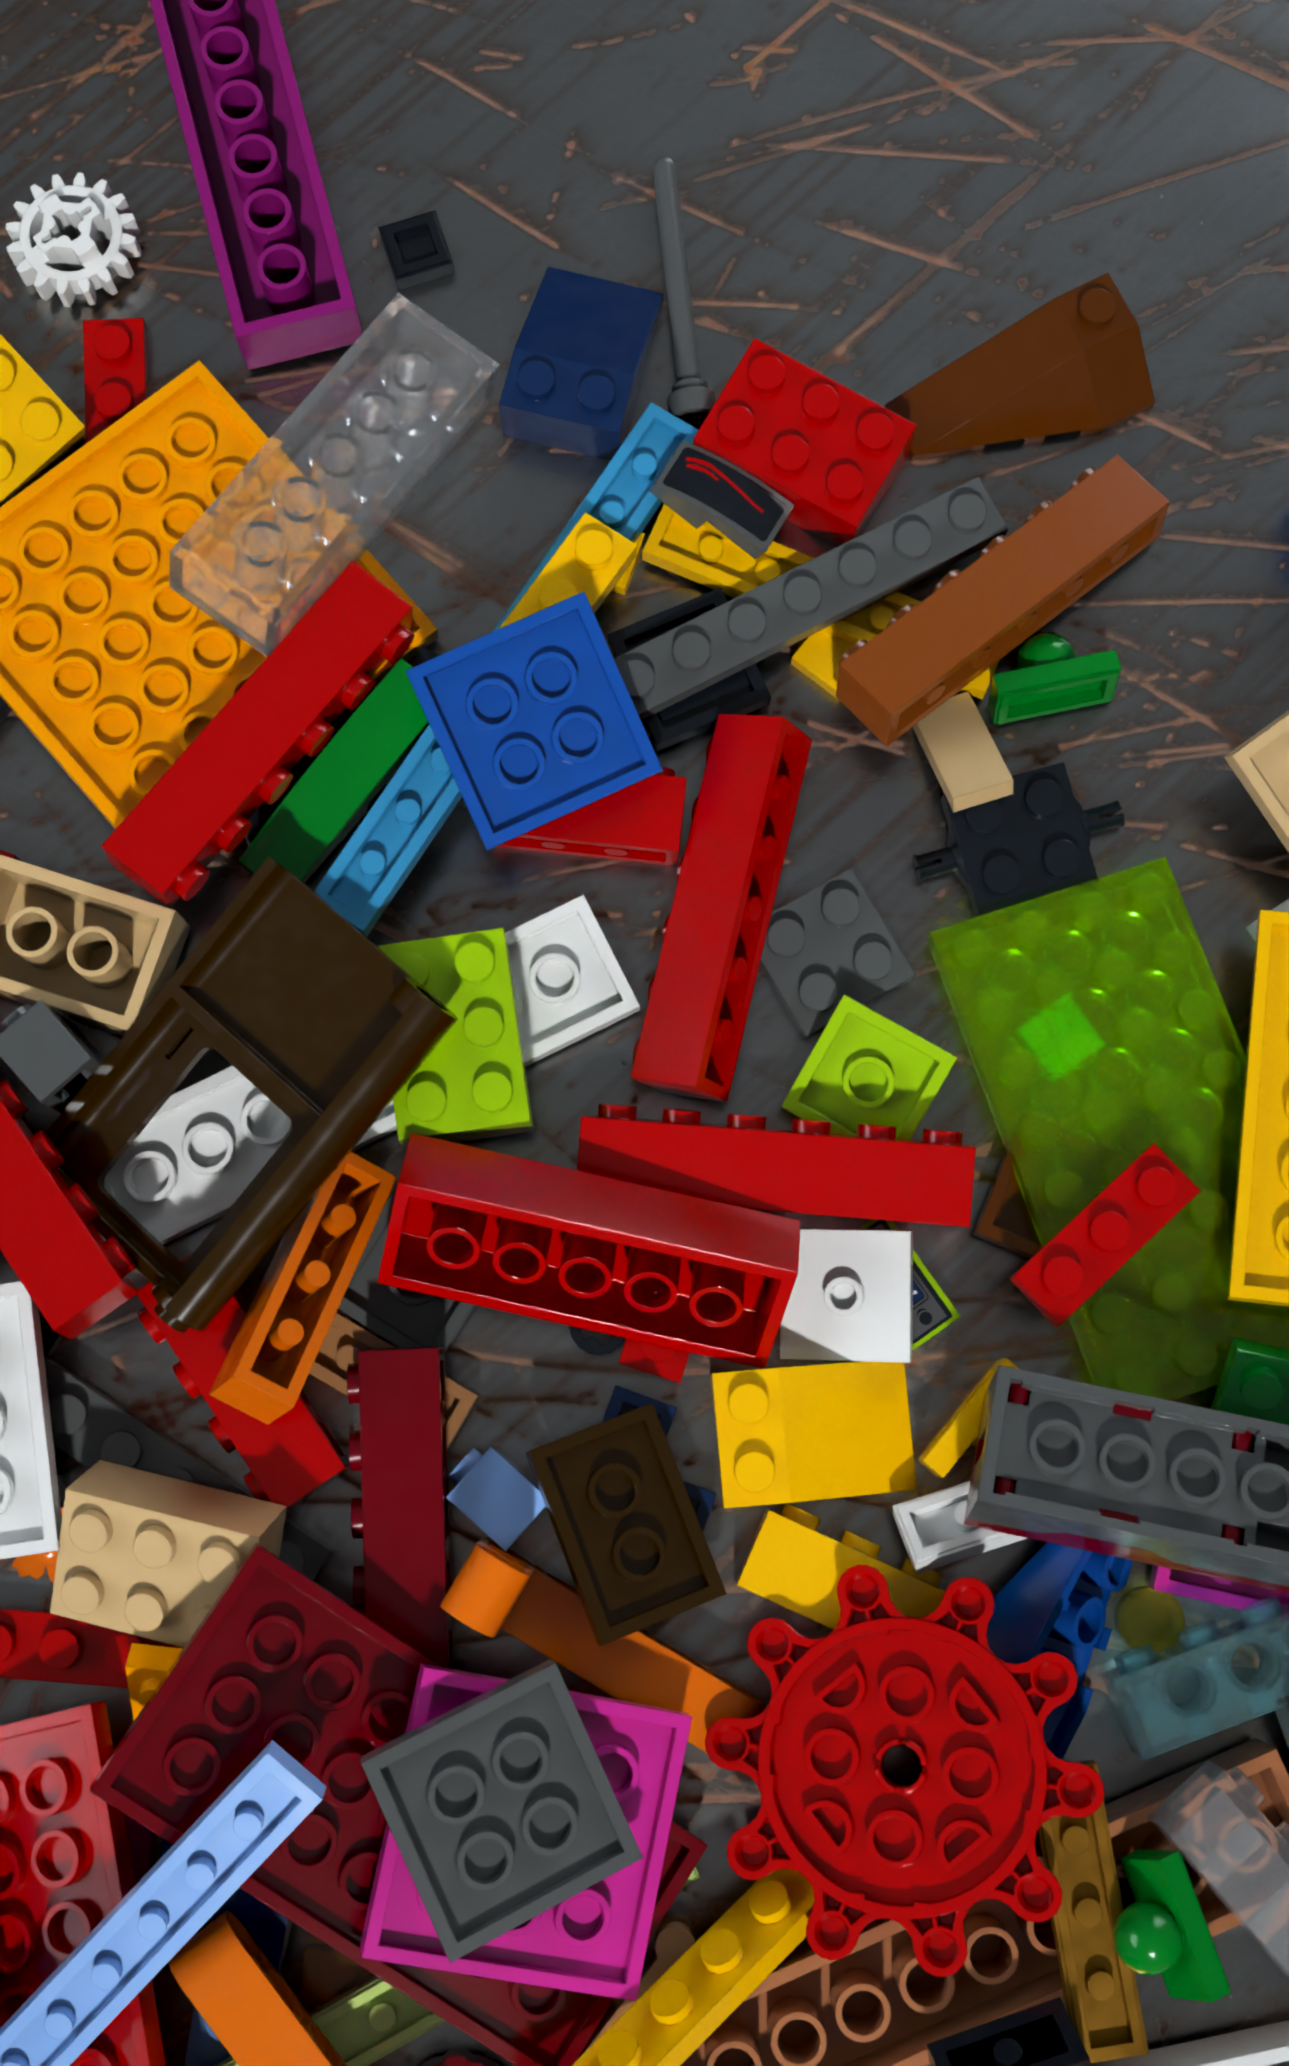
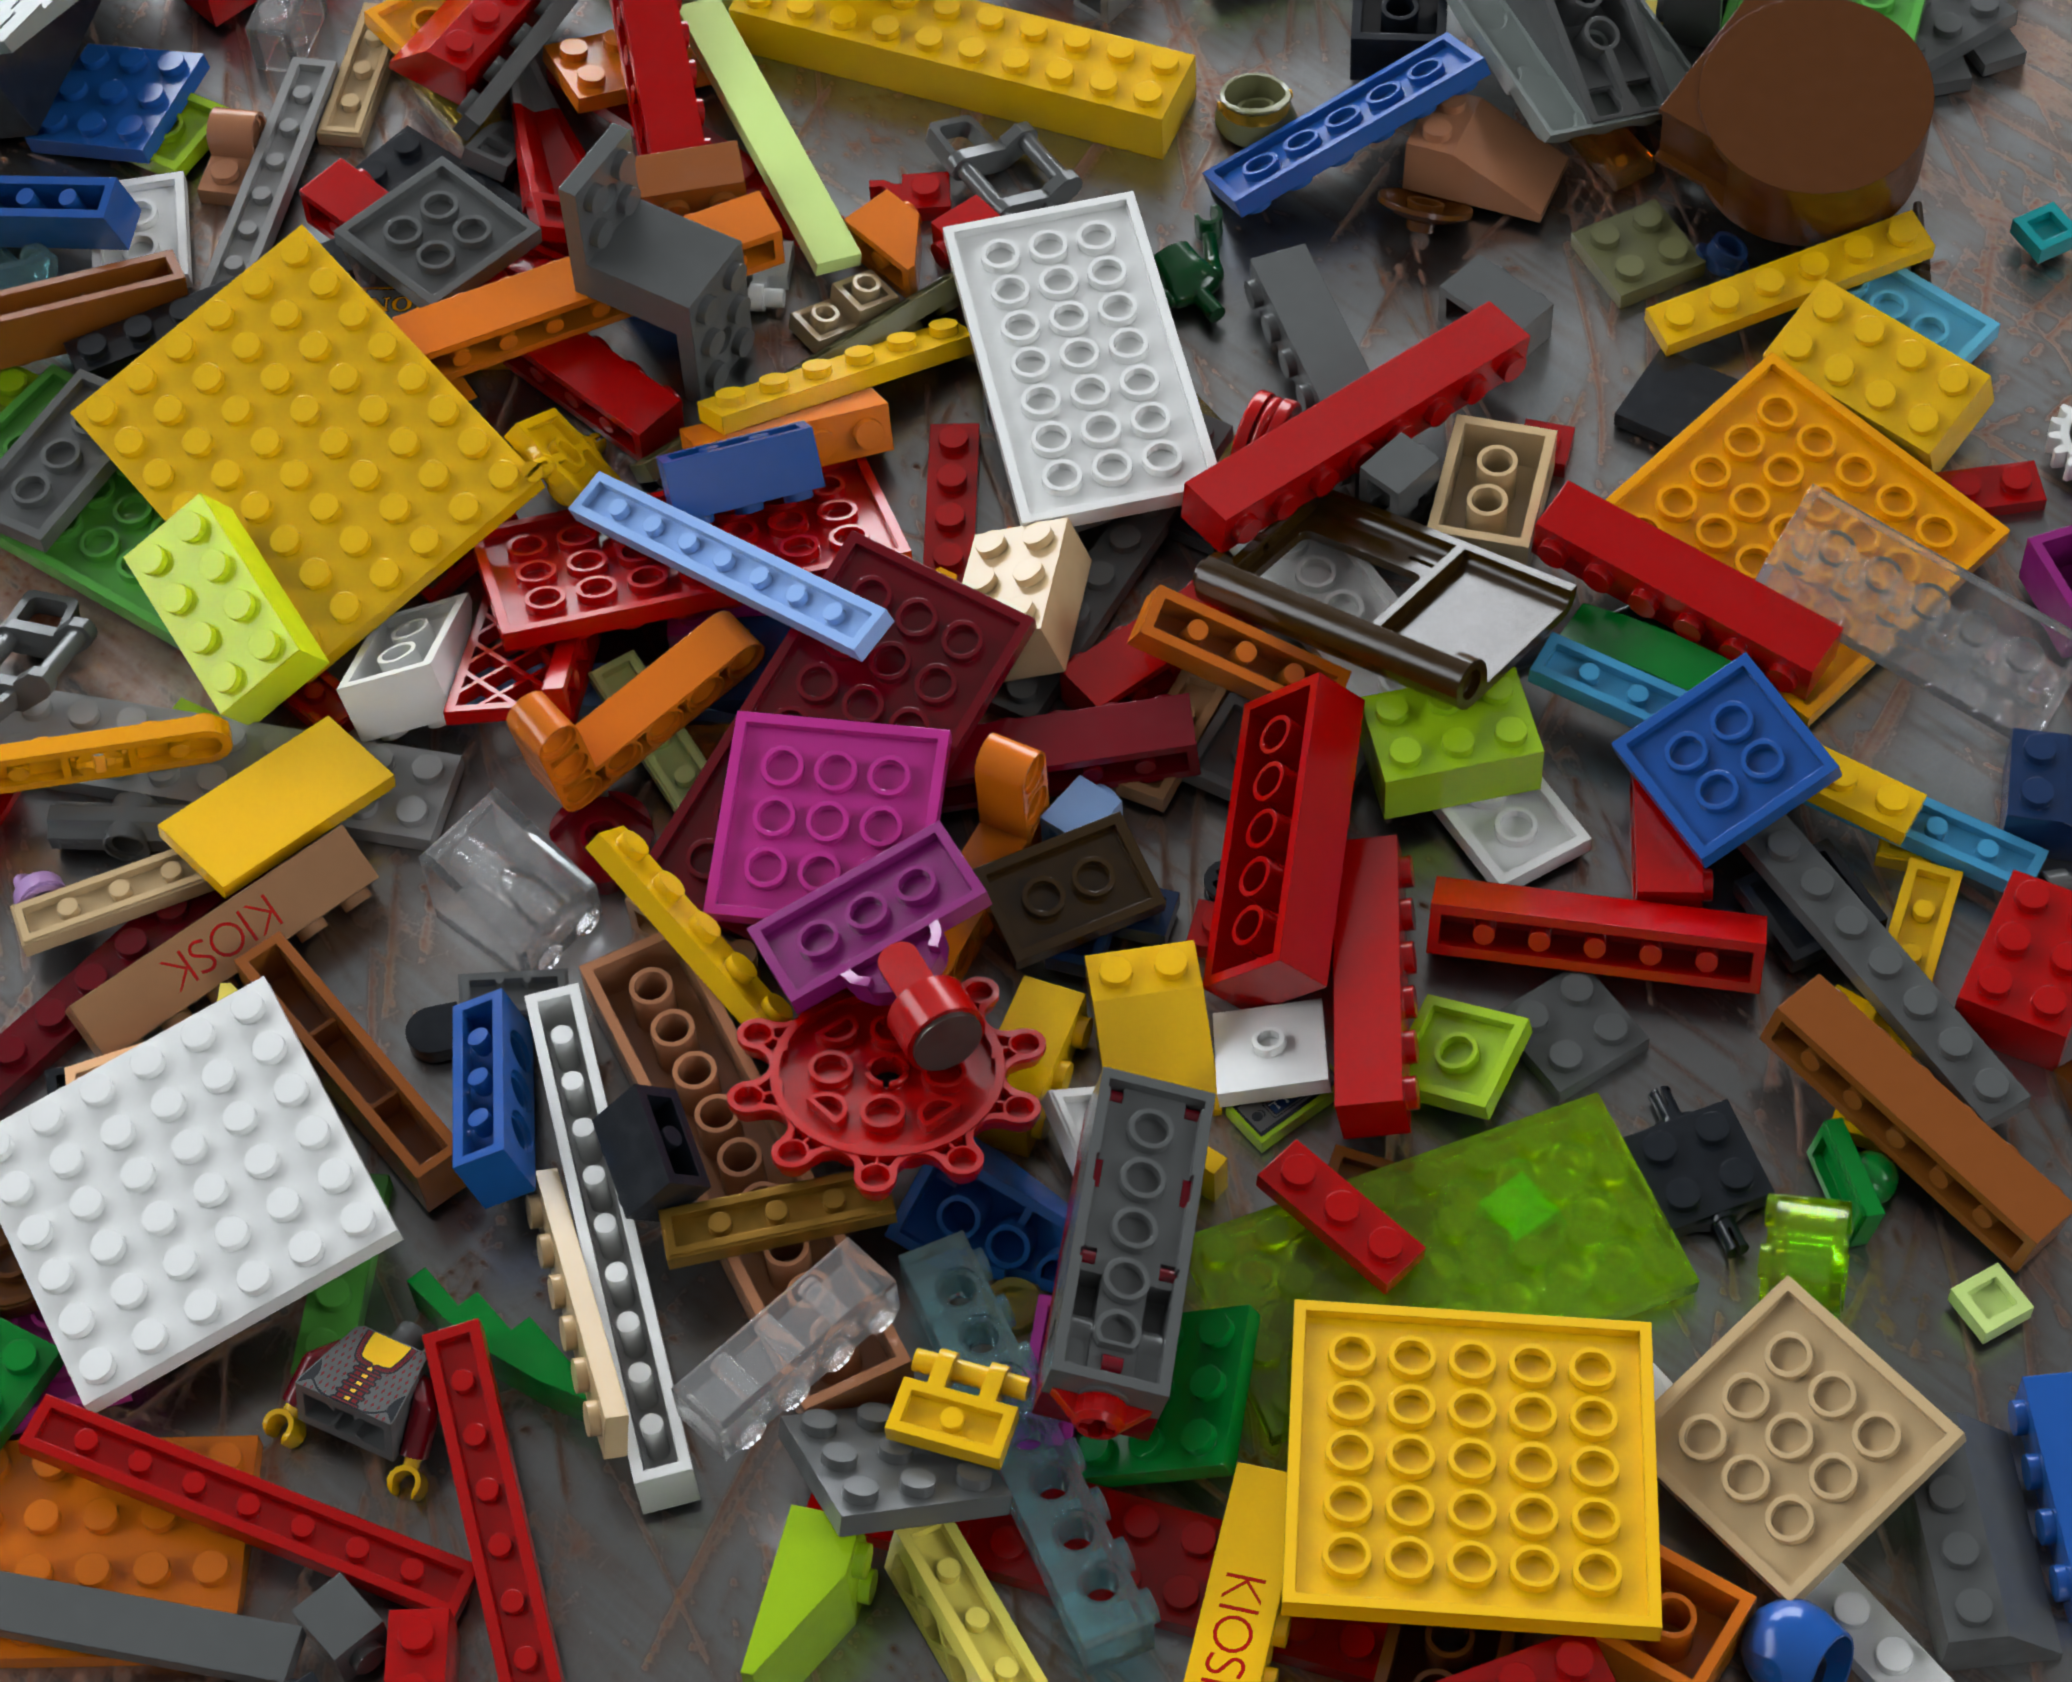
camera: 90 degrees right, 25 degrees down
dark grey plate [358,1659,643,1963] -> none
slope [648,441,795,559] -> none
tan tile [912,691,1013,813] -> none
green tile [1113,1849,1231,2003] -> none
none -> magenta plate [746,820,993,1071]
none -> clear neon green brick [1758,1193,1853,1318]
none -> yellowish green plate [1947,1262,2034,1344]

